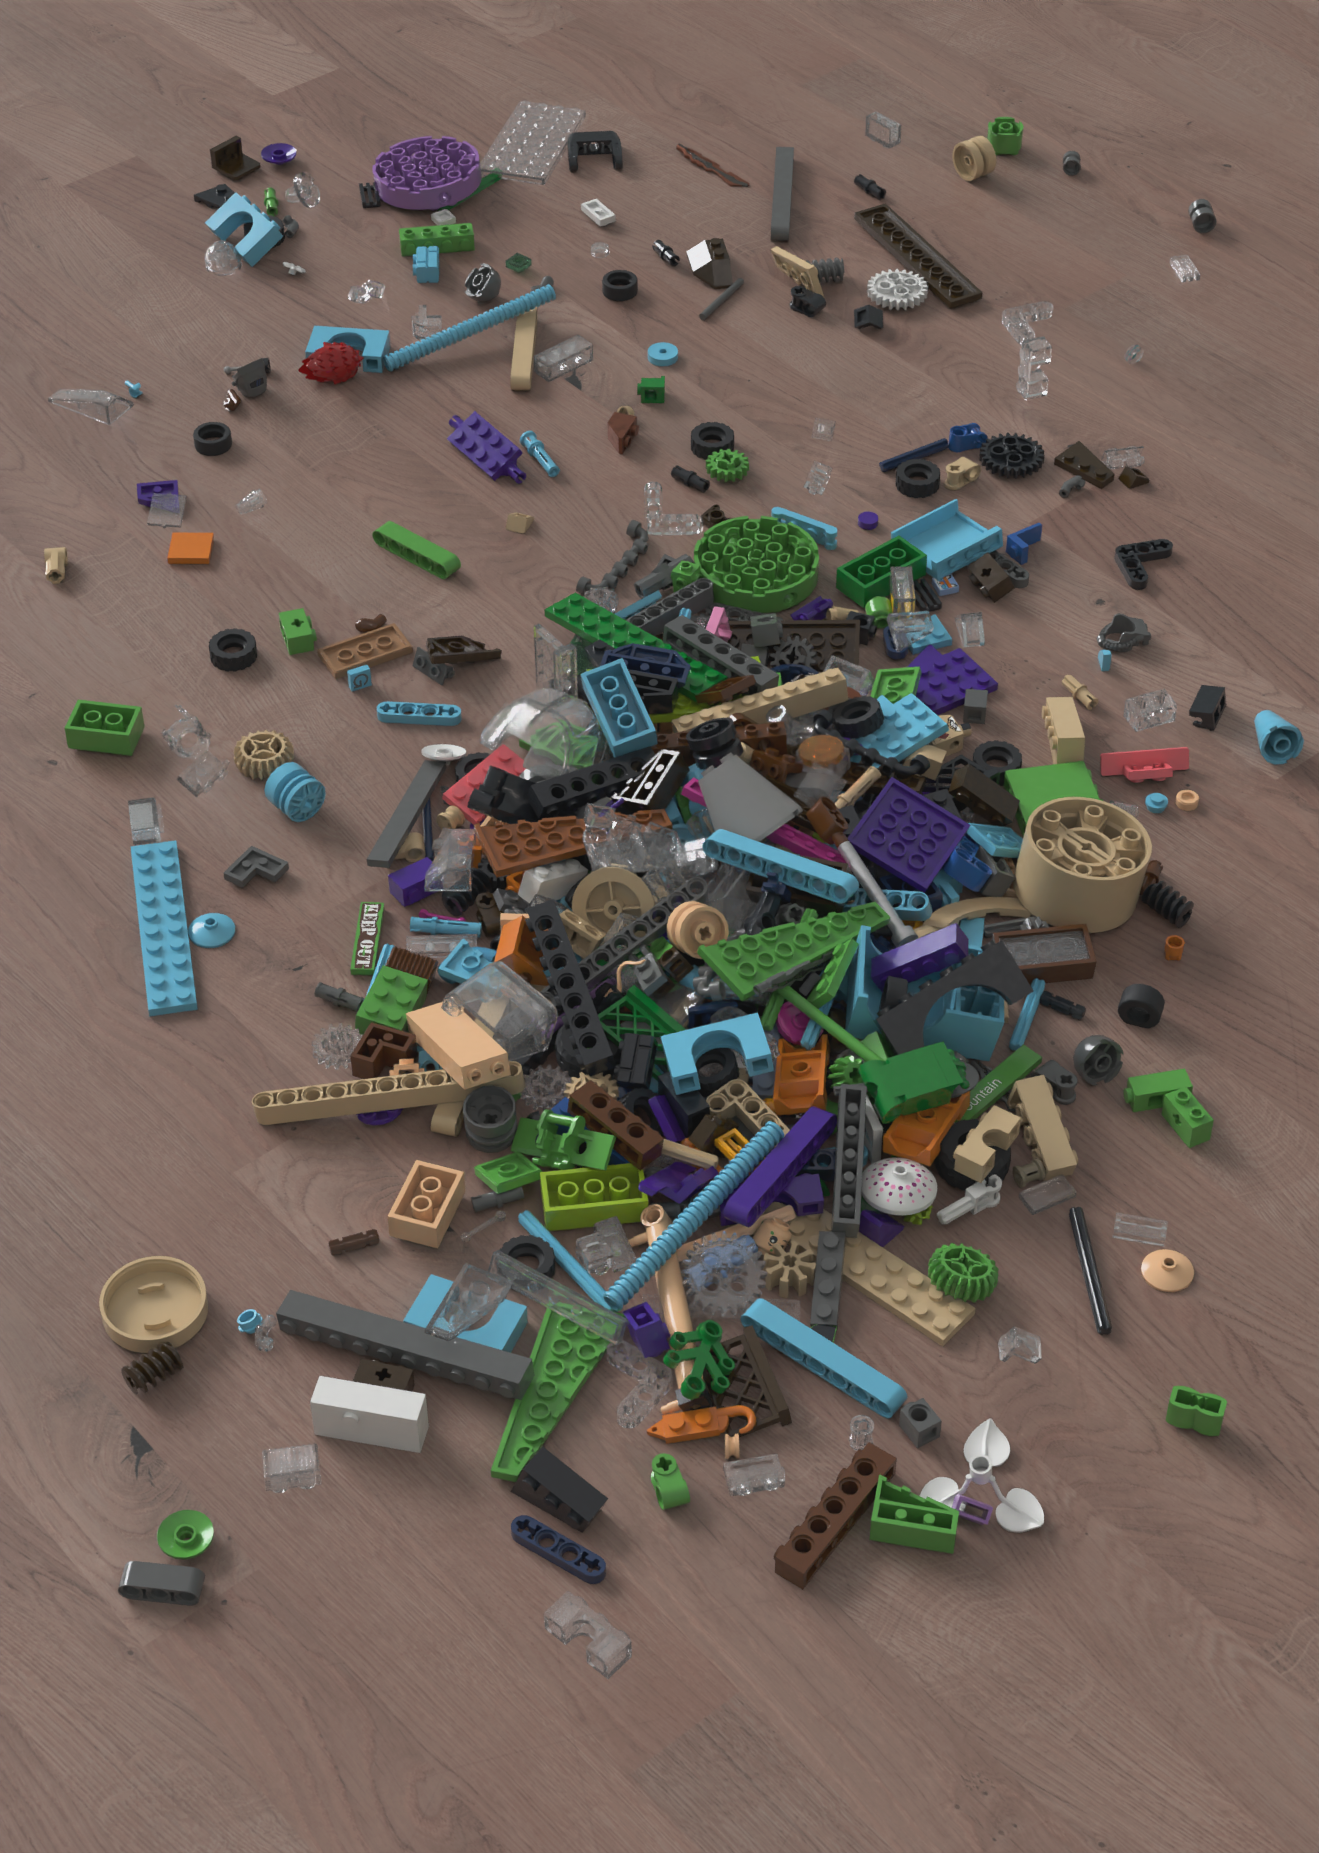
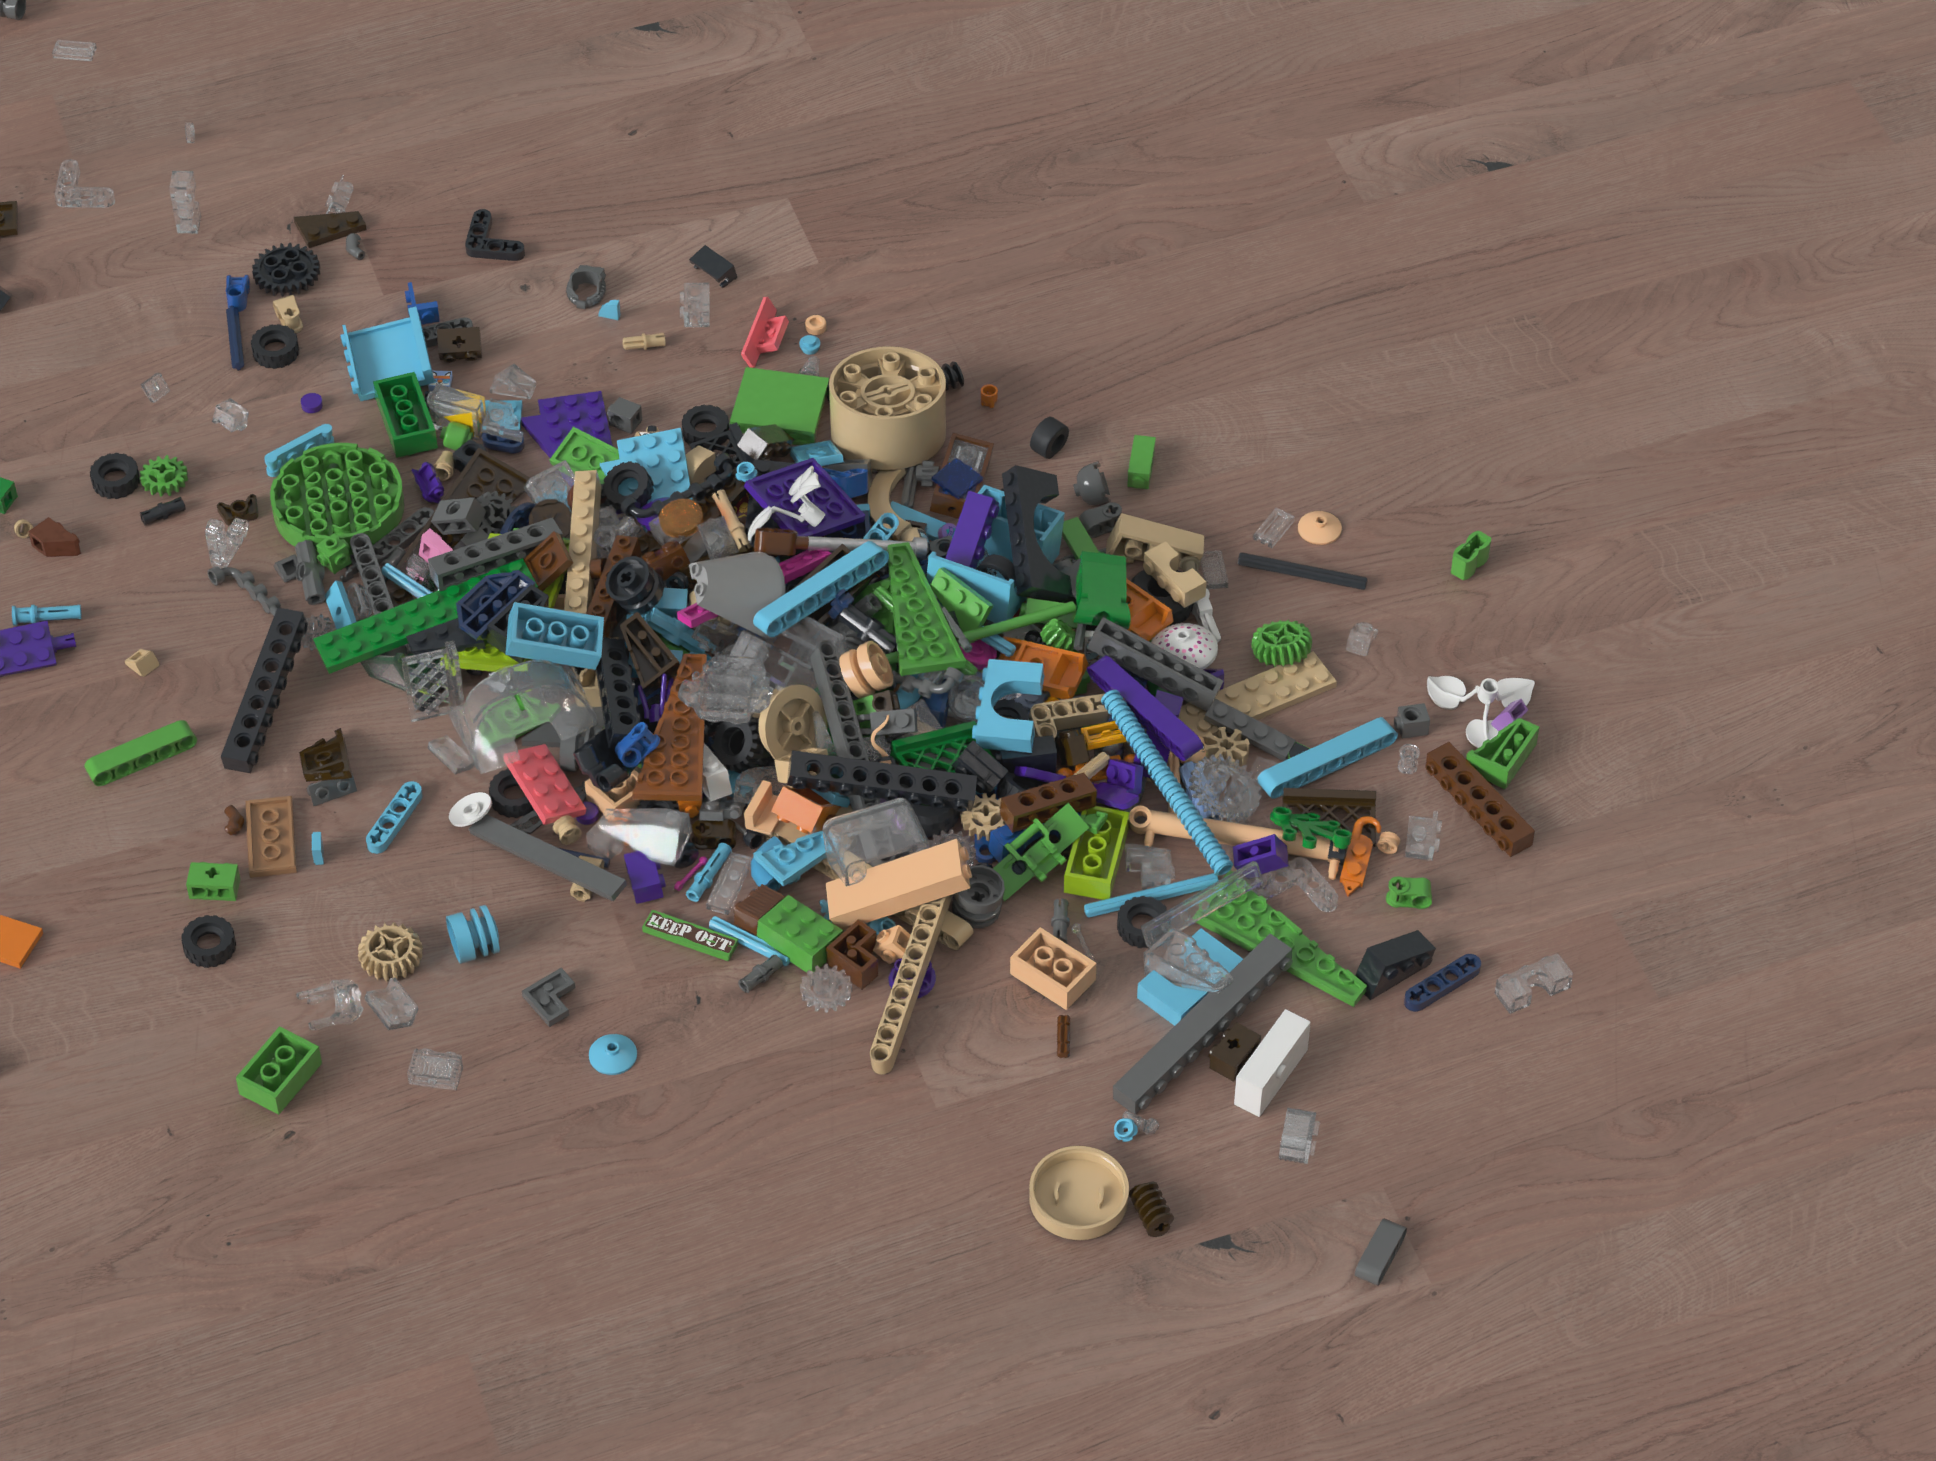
camera: 70 degrees left, 5 degrees up
medium azure plate [131,840,198,1016] -> none
bright green dish [157,1510,214,1559] -> none
bright green tile [474,1151,542,1194] -> none
tan wedge [1042,697,1085,764] -> none
dark brown slope [1118,466,1150,489] -> none
bright green brick [1161,1086,1214,1148] -> none
medium azure cone [1254,710,1304,764] -> none
none -> black brick [220,607,308,774]
none -> blue piece [615,722,660,767]
none -> medium azure plate [736,462,757,482]
none -> white plant [748,466,825,542]
none -> clear blue piece [931,457,984,500]
none -> bright green tile [1080,812,1108,835]

